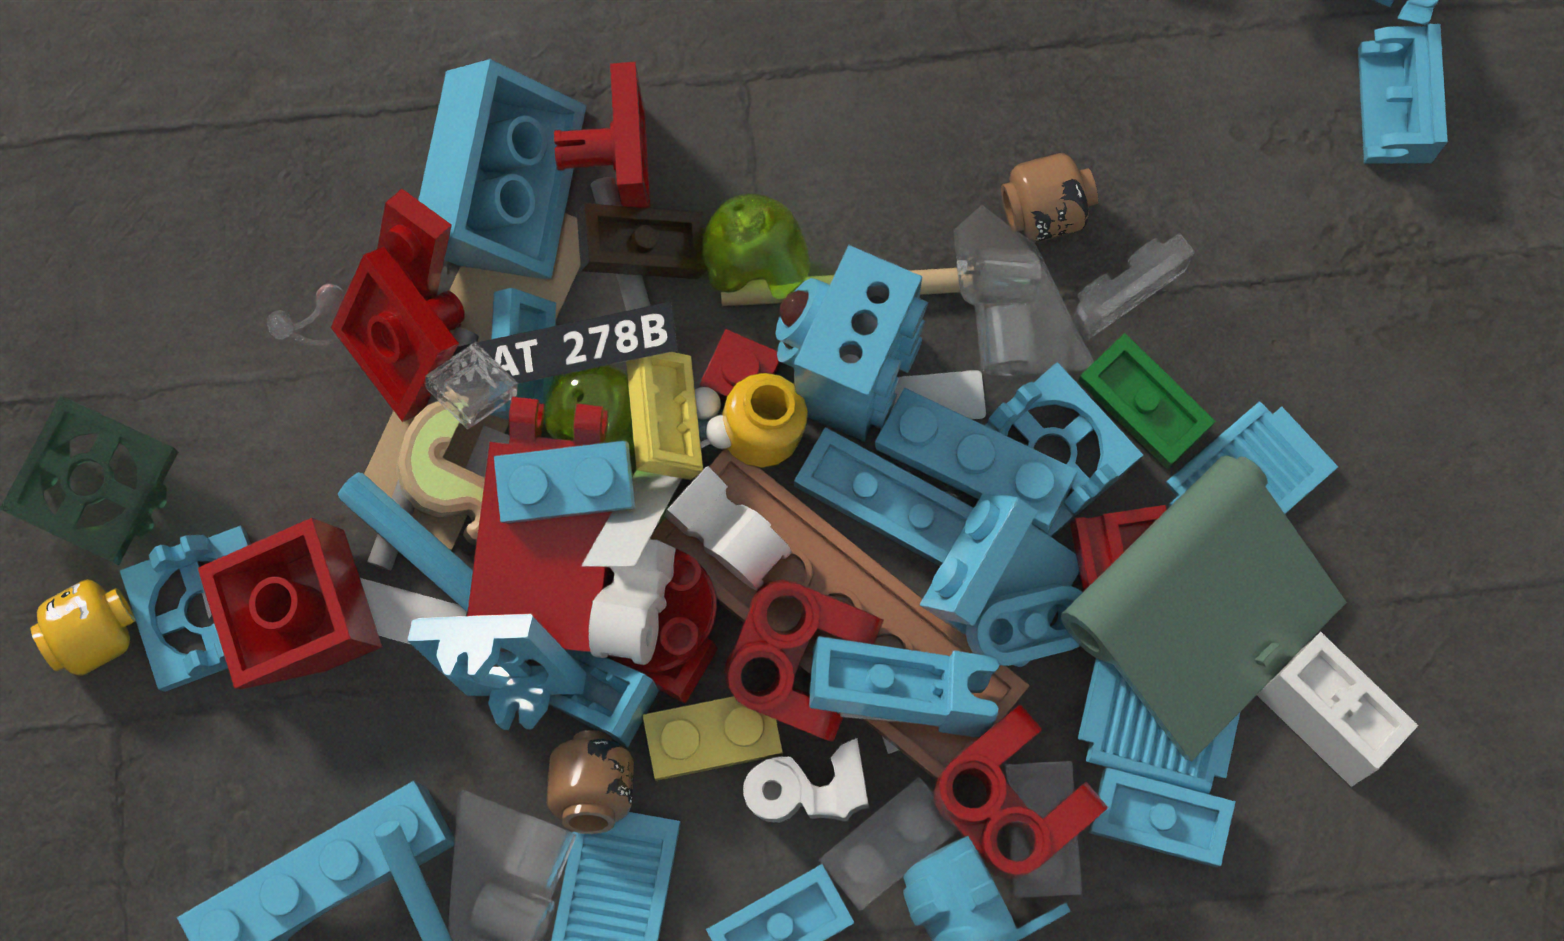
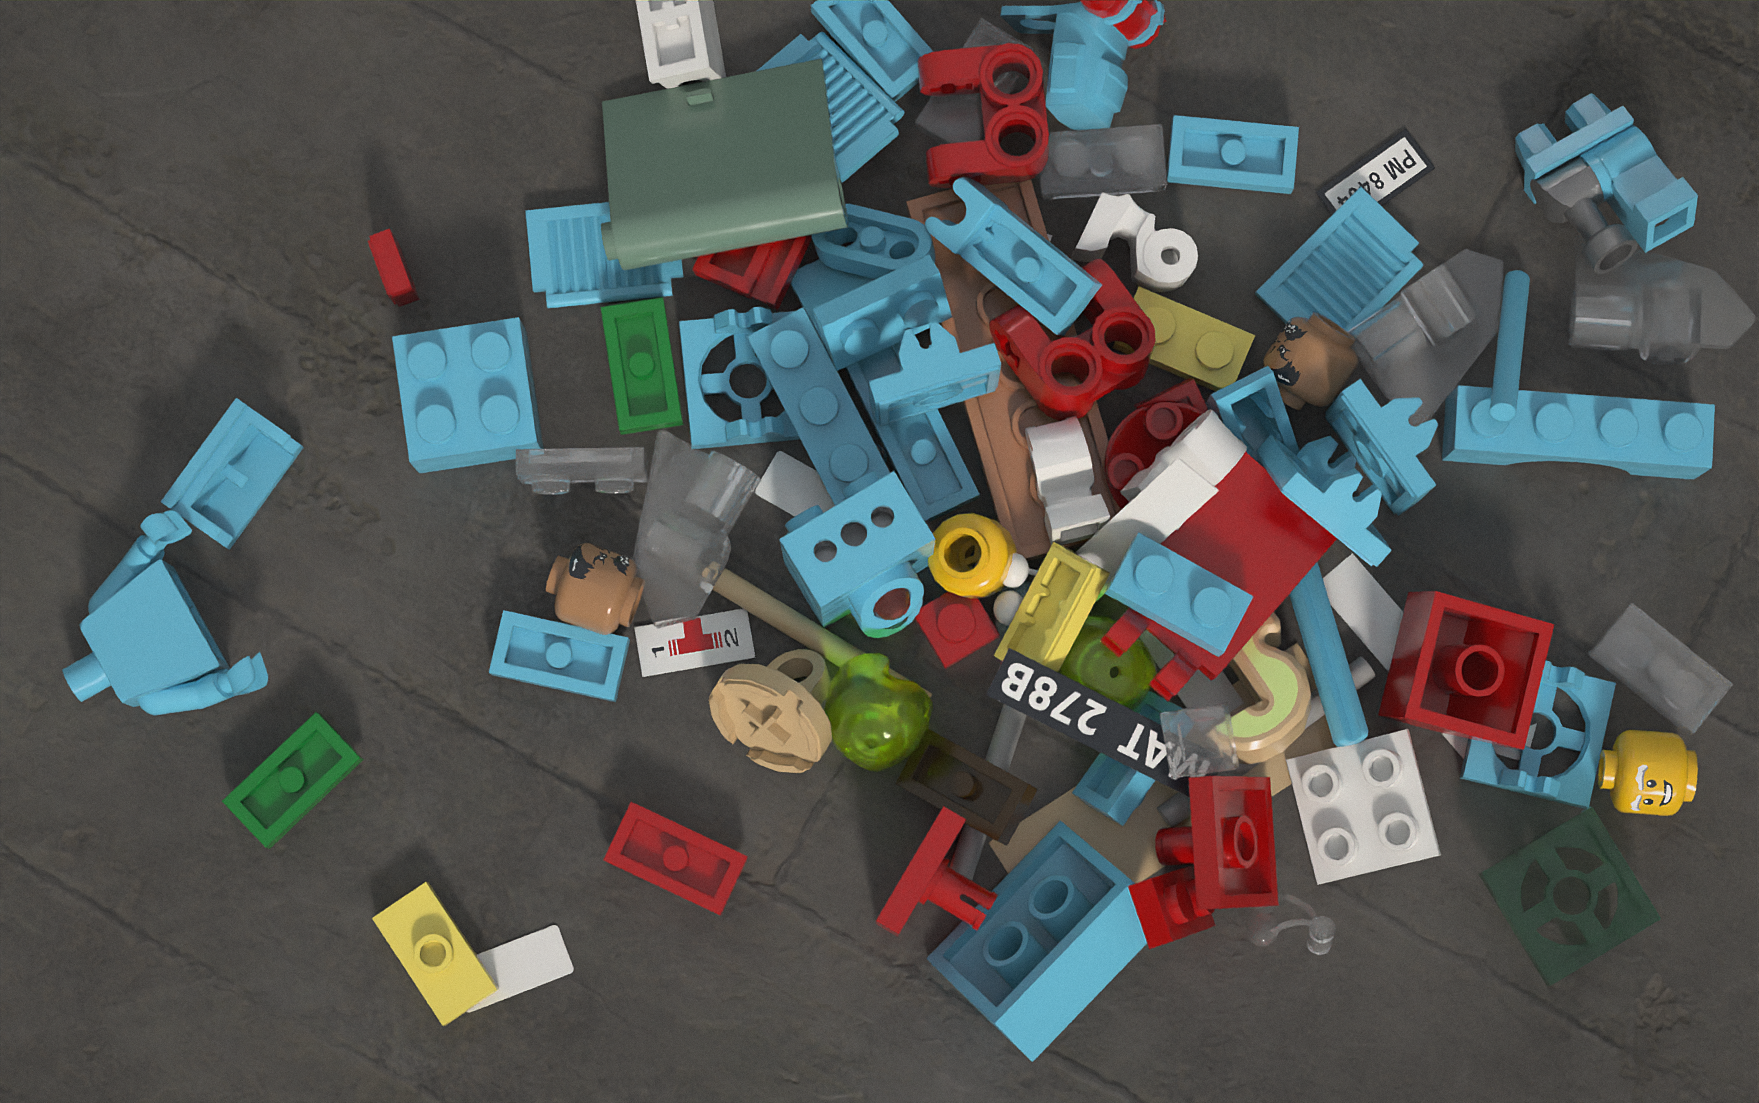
camera: 150 degrees left, 5 degrees up
none -> red tile [368,228,420,307]
none -> medium azure brick [392,317,544,474]
none -> medium azure plate [489,610,630,702]
none -> red plate [603,802,749,916]
none -> white sticker [634,609,755,677]
none -> tan tile [709,649,832,773]
none -> medium azure piece [869,322,1001,426]
none -> white hinge [1286,729,1441,885]
none -> medium azure piece [1325,379,1438,516]
none -> clear plate [1588,603,1733,735]

